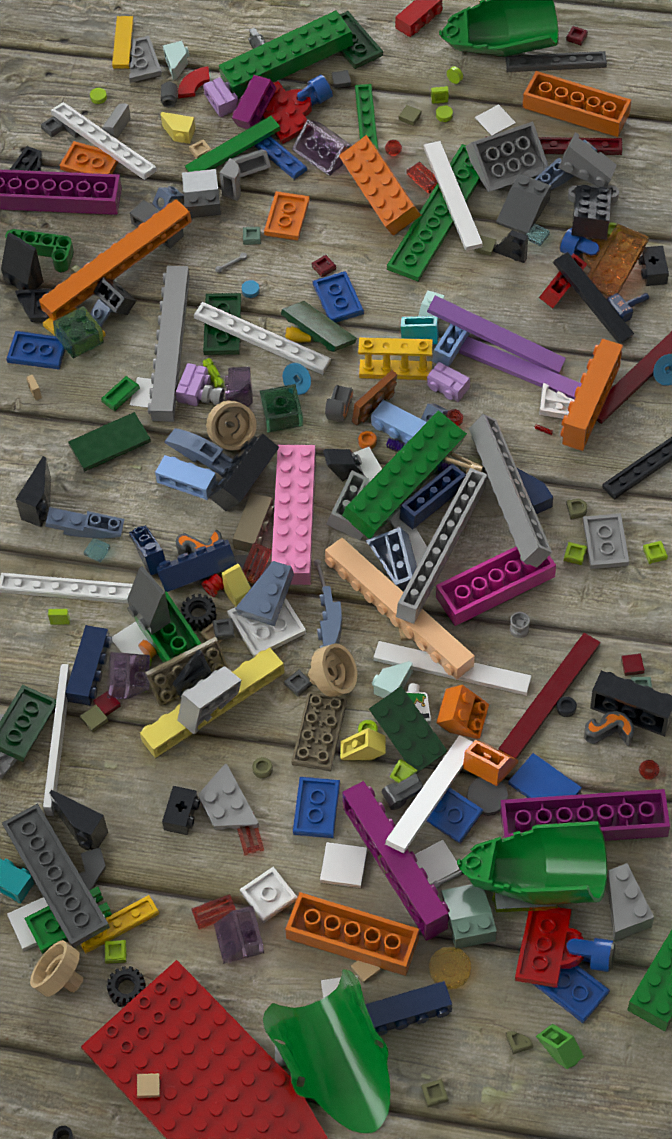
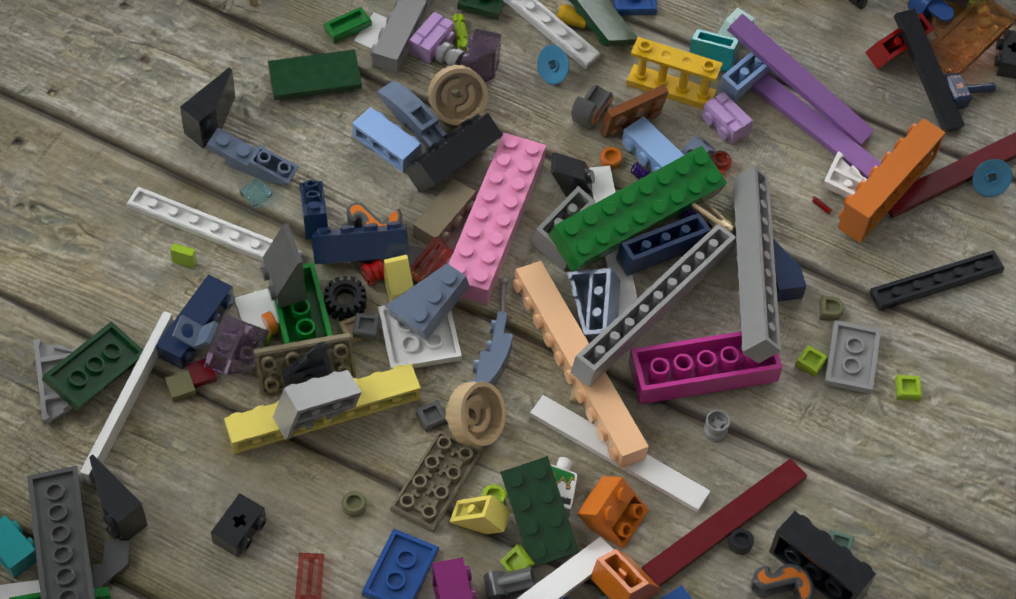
camera: 10 degrees right, 0 degrees up
light grey wing [198,764,260,830] -> none
clear green brick [259,384,303,433] -> none
light aqua slope [372,661,413,698] -> none
dark red tile [621,653,645,676] -> none
none -> sand blue bracket [172,315,219,350]

